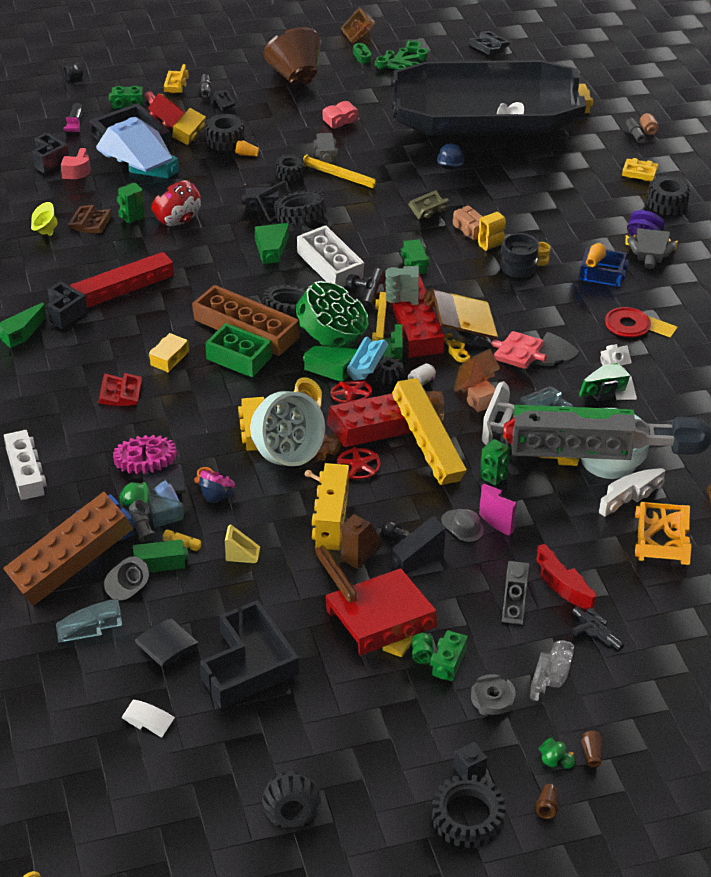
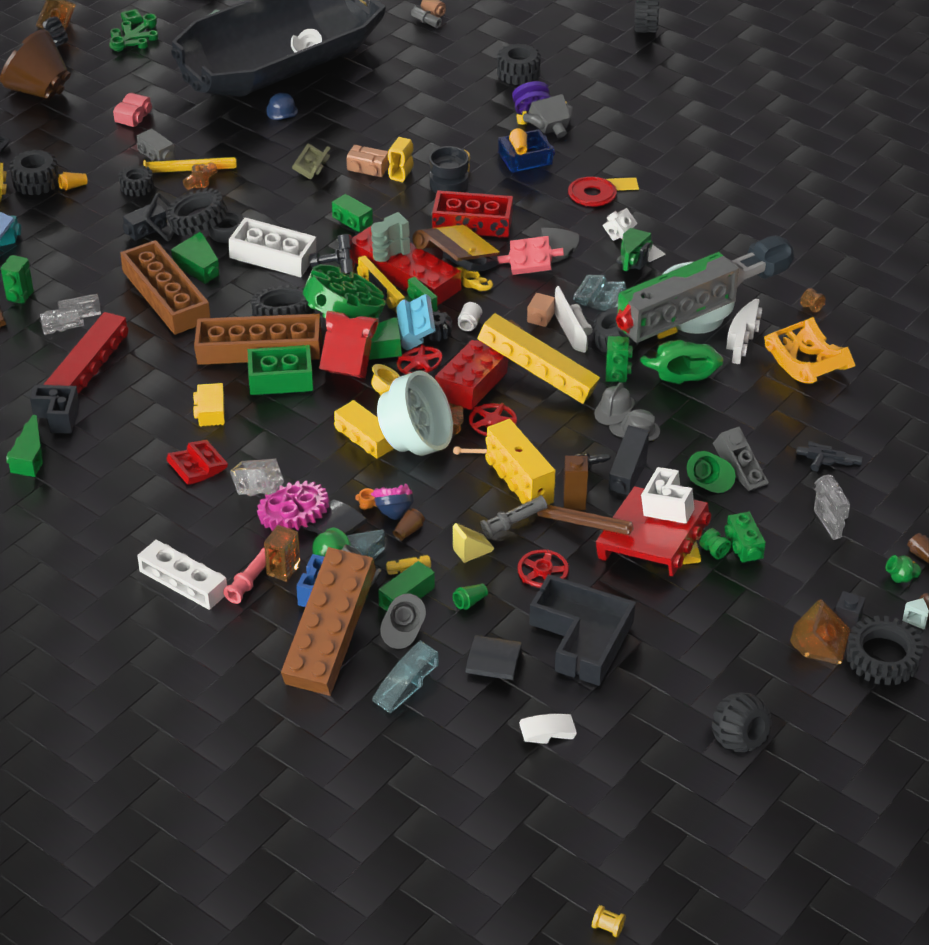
camera: 35 degrees left, 0 degrees up
red cylinder [151,180,201,226] -> none
light blue cone [153,480,181,511] -> none
green beam [353,43,372,63] -> none
clear orange slope [454,349,500,392] -> none
dark grey plate [471,674,516,716] -> none
dark pink slope [479,483,516,536] -> none
red slope [536,544,597,610] -> none
yellow plate [622,158,658,181] -> none
none -> clear plate [40,294,101,335]
none -> black gear [42,16,68,46]
none -> dark orange brick [120,240,210,335]
none -> clear orange axle [183,162,217,190]
none -> coral pin [223,548,274,604]
none -> clear brick [230,458,284,496]
none -> clear orange brick [264,525,300,582]
none -> piece [319,310,379,379]
none -> reddish brown cone [393,508,425,541]
none -> red brick [432,190,513,237]
none -> green cone [452,583,488,610]
none -> dark grey pin [480,495,548,539]
none -> red wheel [517,550,569,588]
none -> dark grey piece [594,382,635,425]
none -> green piece [640,340,723,385]
none -> white brick [641,467,694,523]
none -> green piece [686,451,736,493]
none -> clear orange slope [790,599,850,664]
none -> light aqua slope [902,598,929,629]

